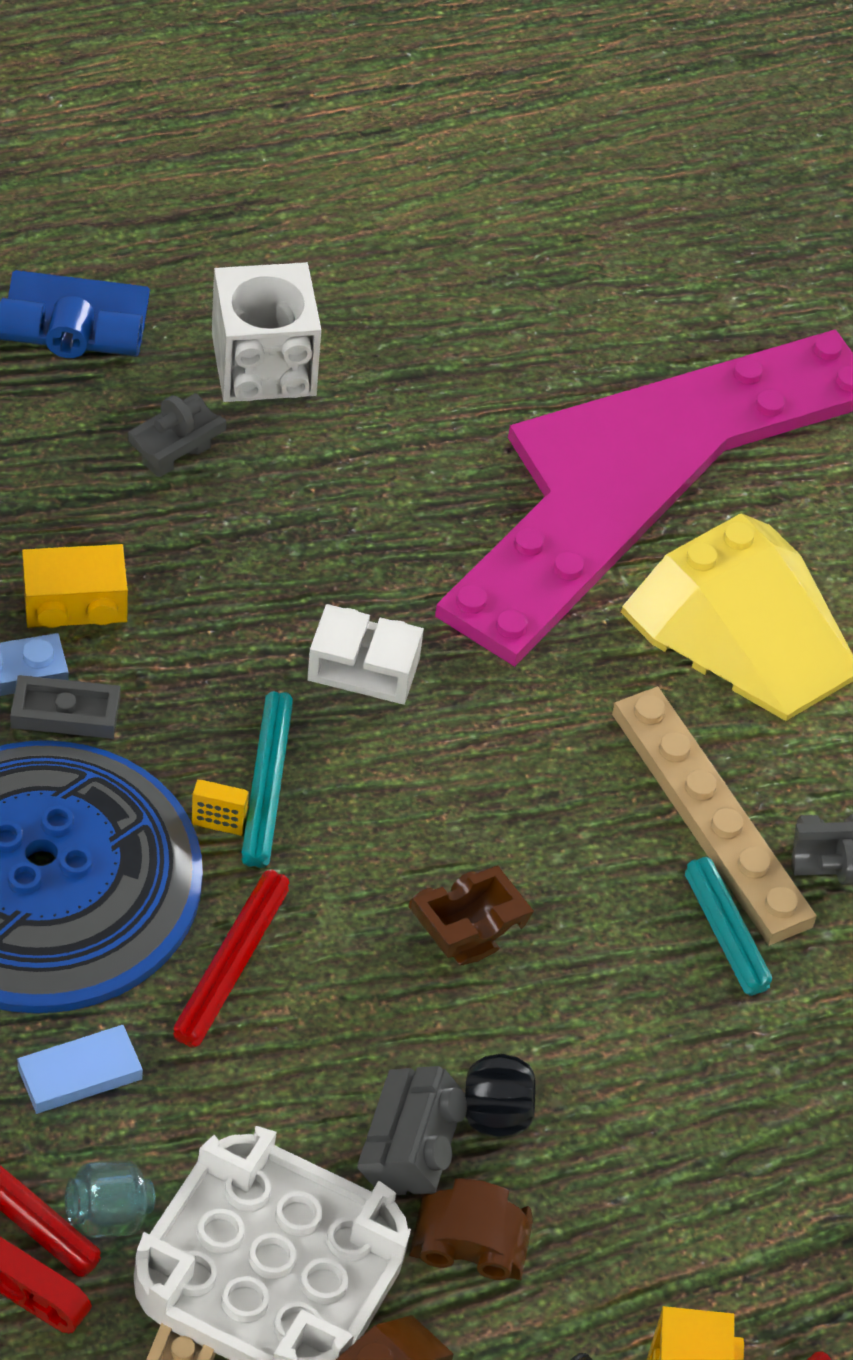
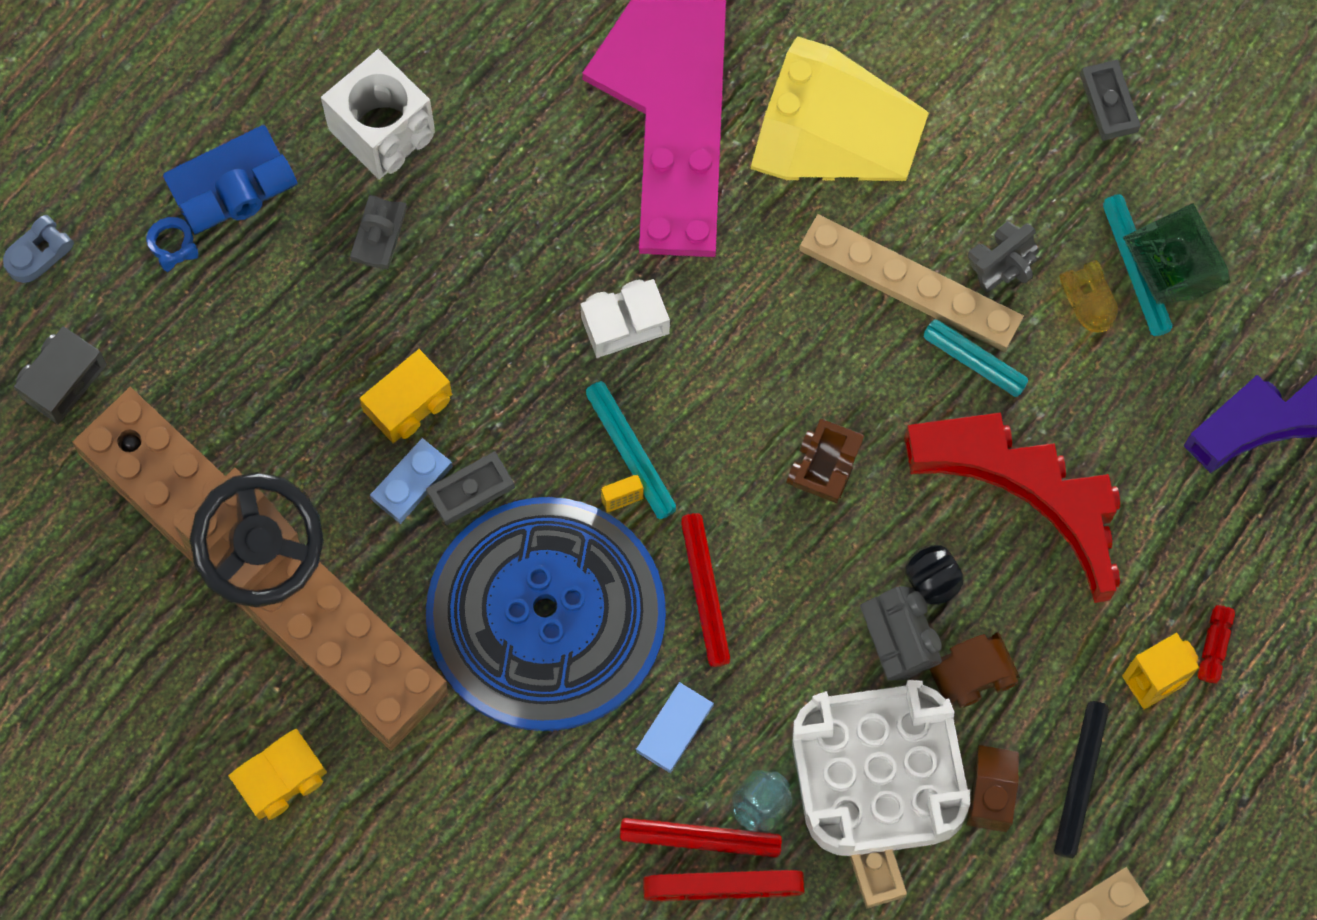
camera: 30 degrees left, 20 degrees up
none -> red arch [904,412,1120,603]

